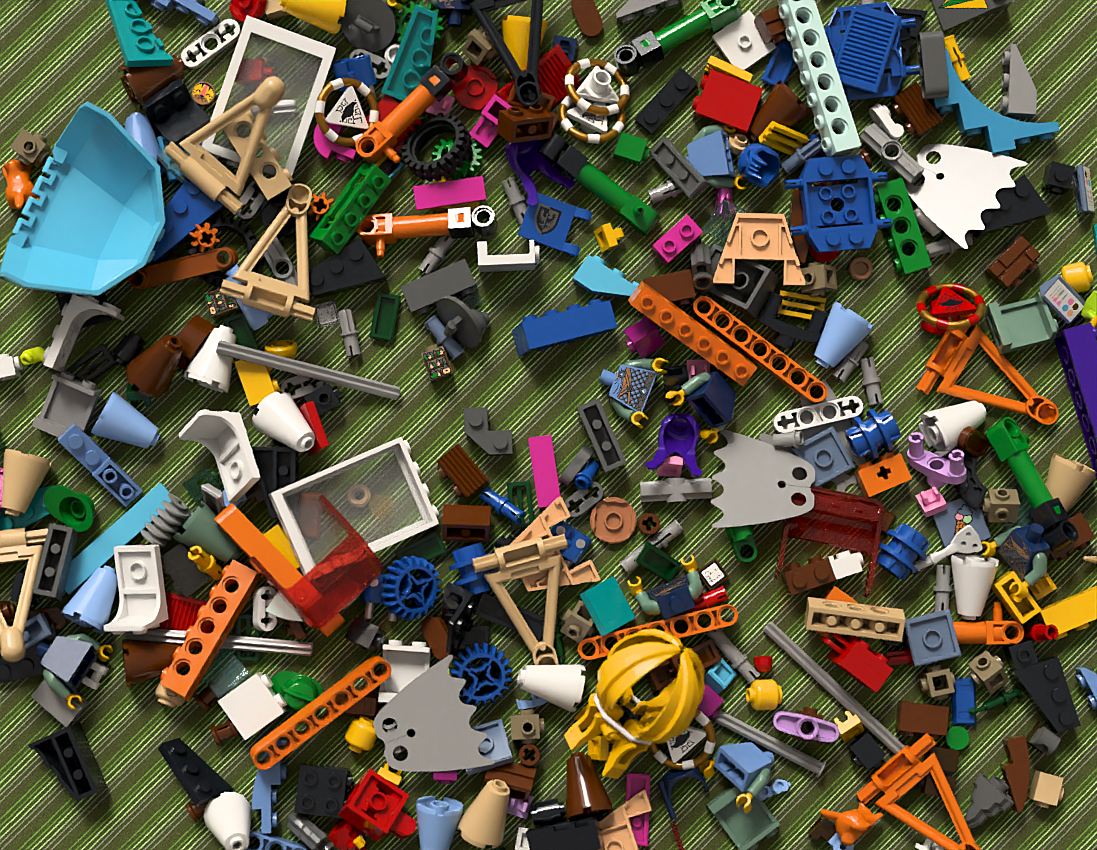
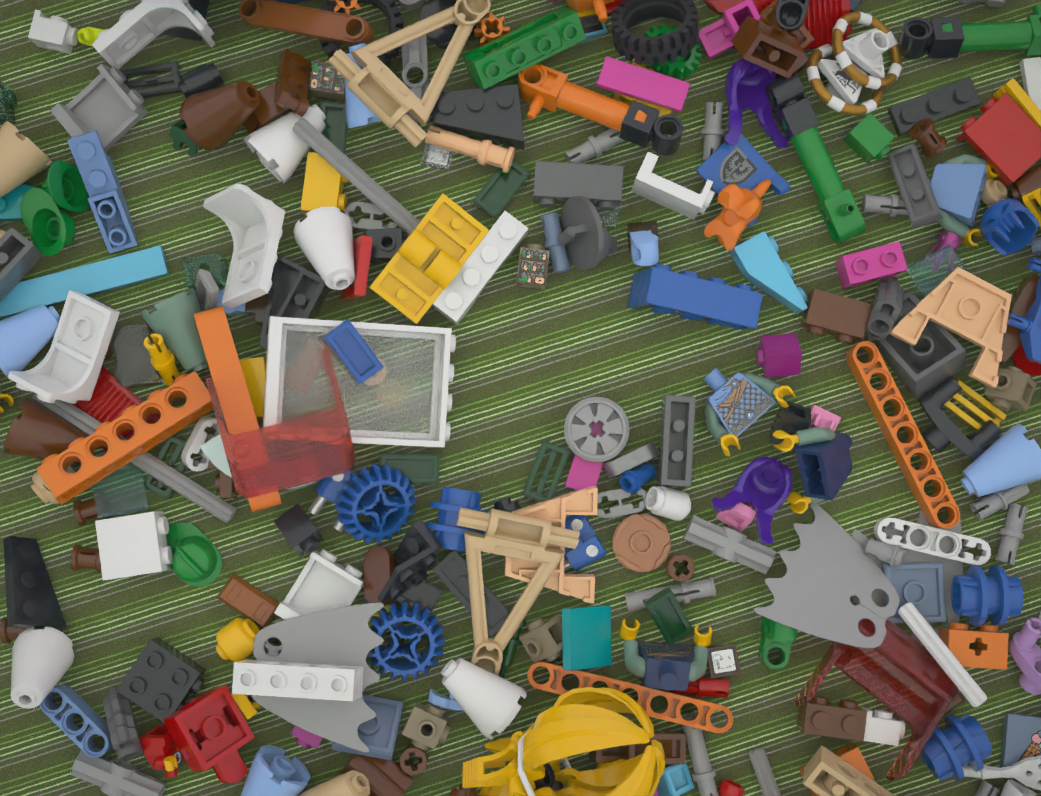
camera: 30 degrees right, 0 degrees up
light blue cone [91,392,160,449] -> none
light grey piece [140,493,190,547] -> none
orange beam [250,655,391,770] -> none
medium blue slope [252,737,287,833] -> none
yellow brick [264,340,297,359] -> none
light grey axle [338,309,361,357] -> none
reddish brown brick [436,444,489,498] -> none
reddish brown brick [442,504,491,543] -> none
dark grey brick [463,407,513,456] -> none
blue pin [480,487,526,525] -> none
yellow tile [594,223,624,253] -> none
orange brick [628,281,757,386] -> none
bright pink tile [915,486,947,518] -> none
none -> green piece [42,160,90,212]
none -> white brick [232,659,364,701]
none -> reddish brown plate [274,49,311,117]
none -> blue tile [323,319,384,385]
none -> yellow plate [369,193,490,324]
none -> light nougat pin [425,125,515,173]
none -> white arch [433,211,528,325]
none -> light grey wheel [564,397,630,462]
none -> light blue leg [627,221,659,266]
none -> white brick [645,485,691,521]
none -> orange animal [704,179,771,251]
none -> white axle [898,602,987,708]
none -> reddish brown bush [909,118,947,157]

